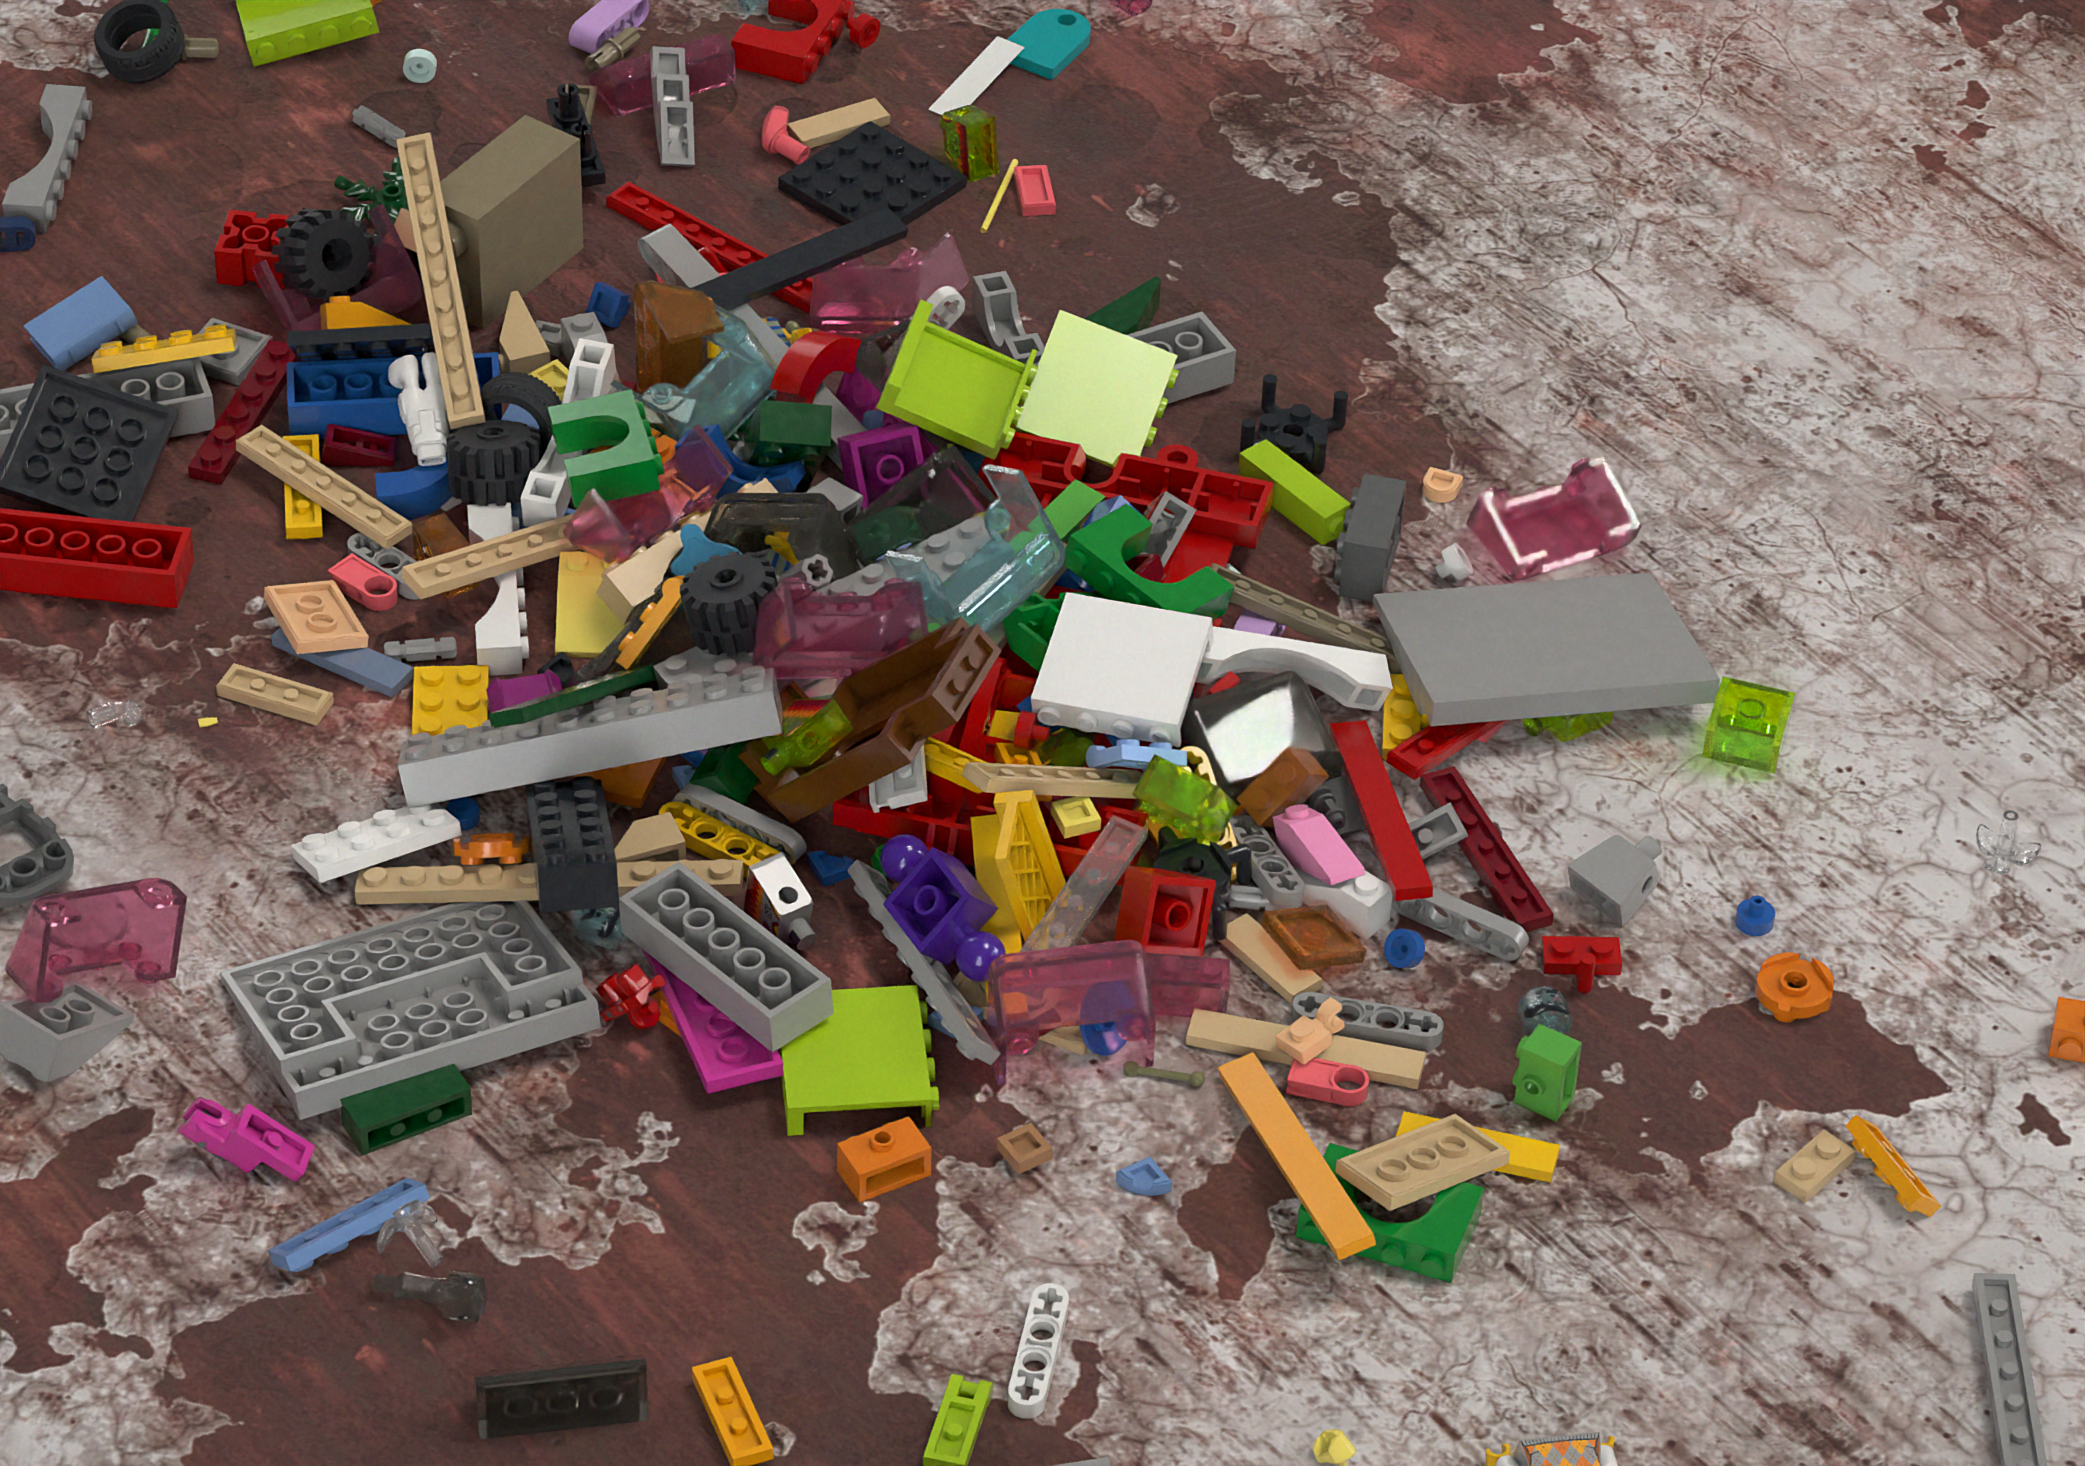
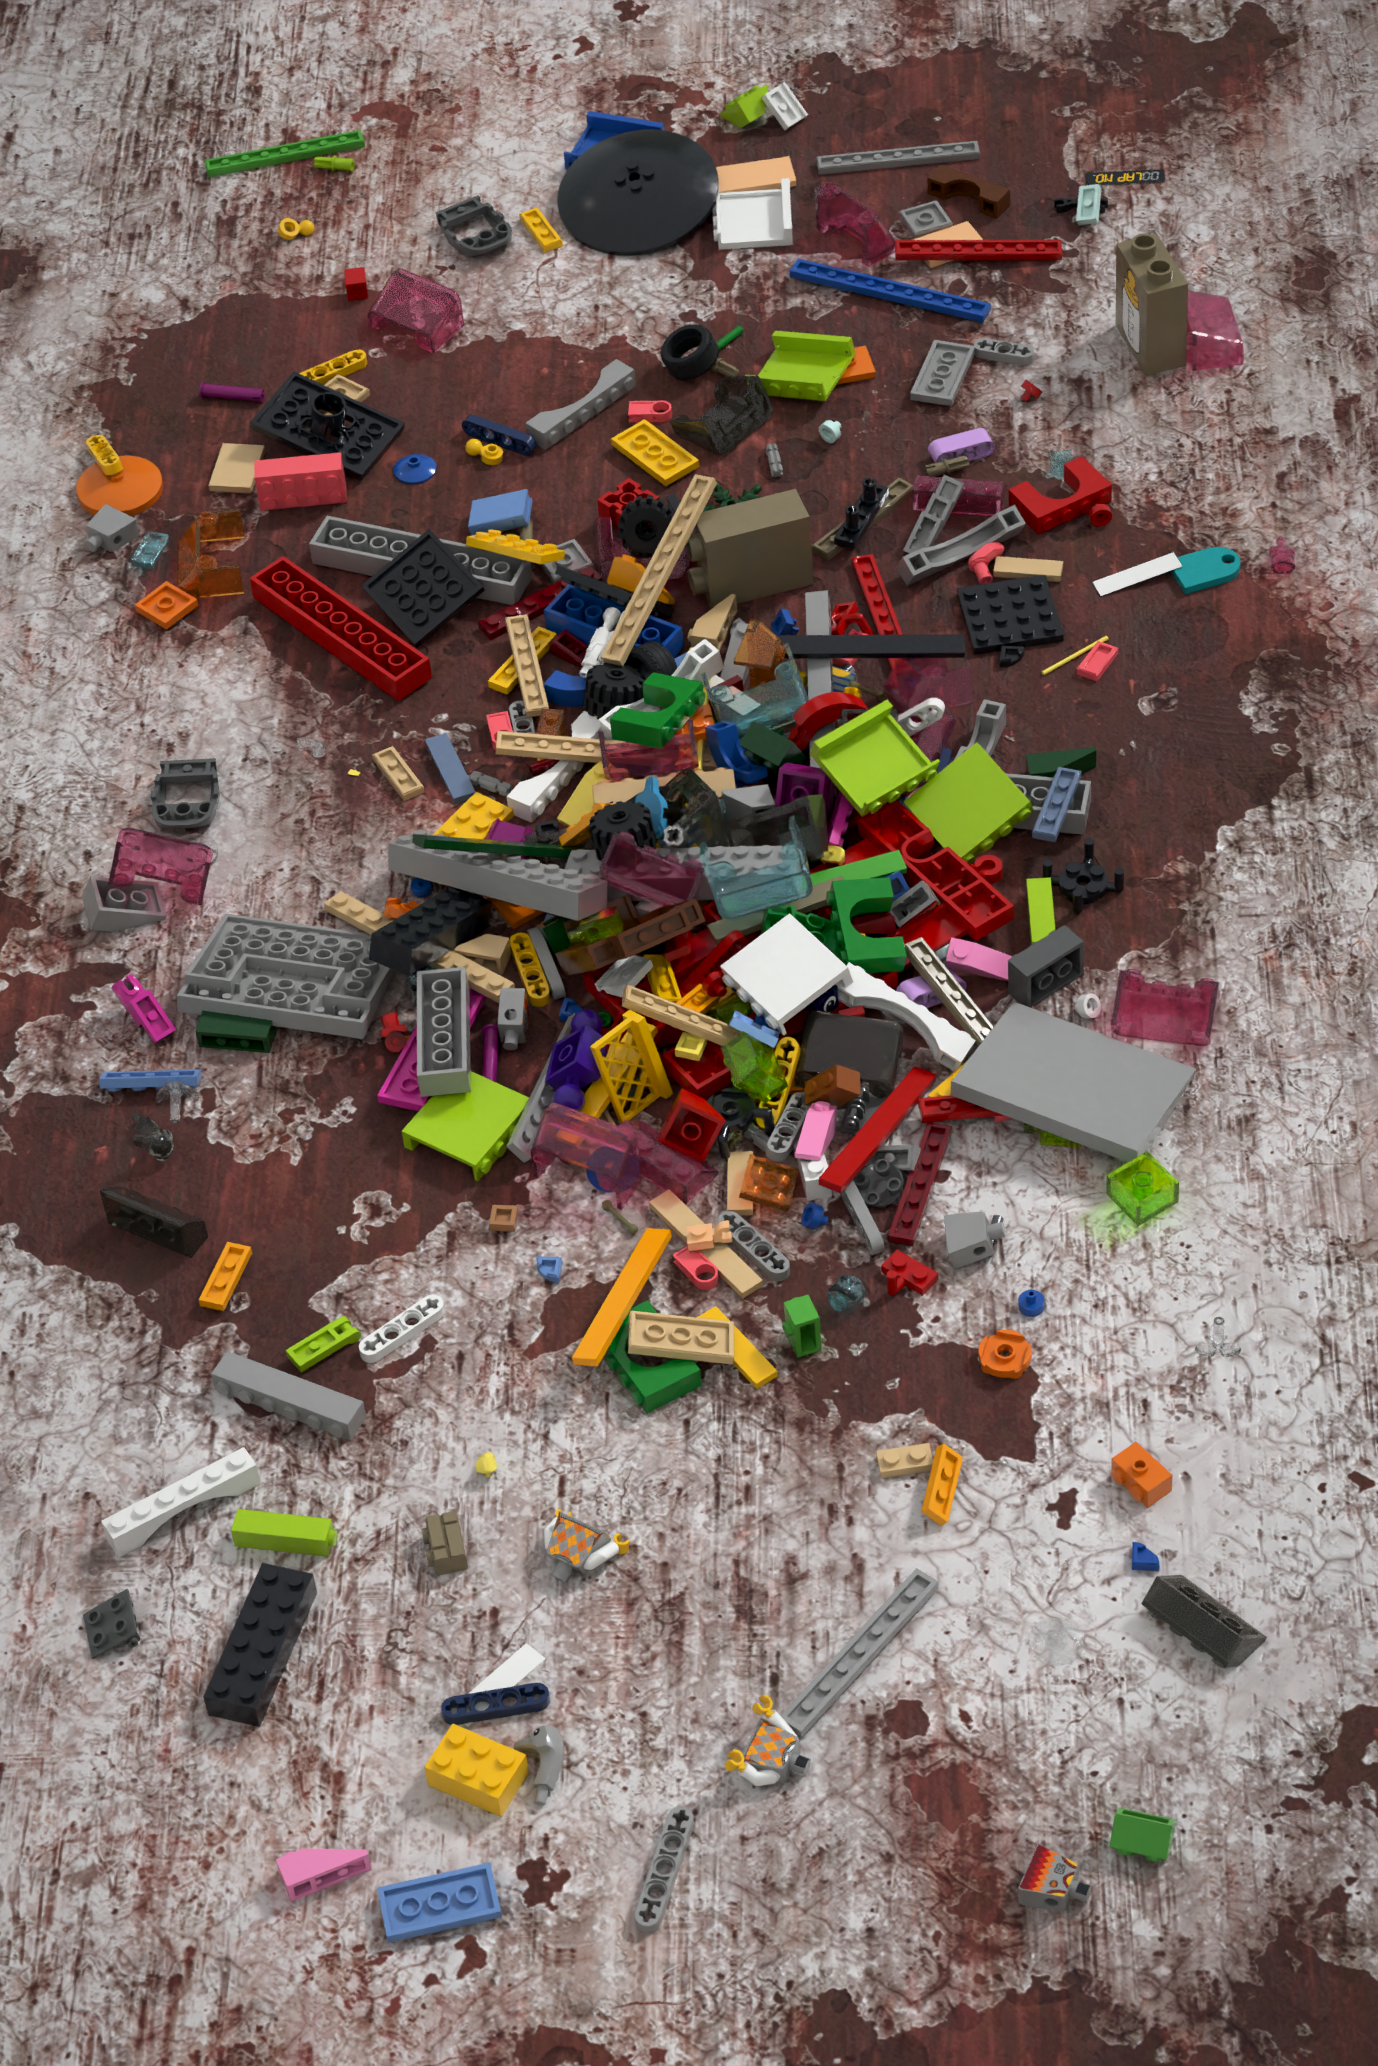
camera: 45 degrees right, 5 degrees up
light nougat tile [264,580,369,654] -> none
white plate [291,803,462,883] -> none
orange brick [837,1116,932,1203] -> none
clear green head [851,504,925,562] -> none
clear neon green torso [939,105,999,182] -> none
clear tile [1002,815,1147,1000] -> none
light nougat tile [1422,467,1463,503] -> none
none -> dark red arm [529,759,560,776]
none -> yellow plate [611,419,700,486]
none -> coral piece [628,400,672,423]
none -> clear smoke windscreen [670,376,773,455]
none -> dark grey dish [853,1159,904,1208]
none -> light grey arch [896,505,1026,586]
none -> bright pink slope [945,937,1012,982]
none -> black tile [1000,646,1024,667]
none -> sand blue tile [1032,767,1081,842]

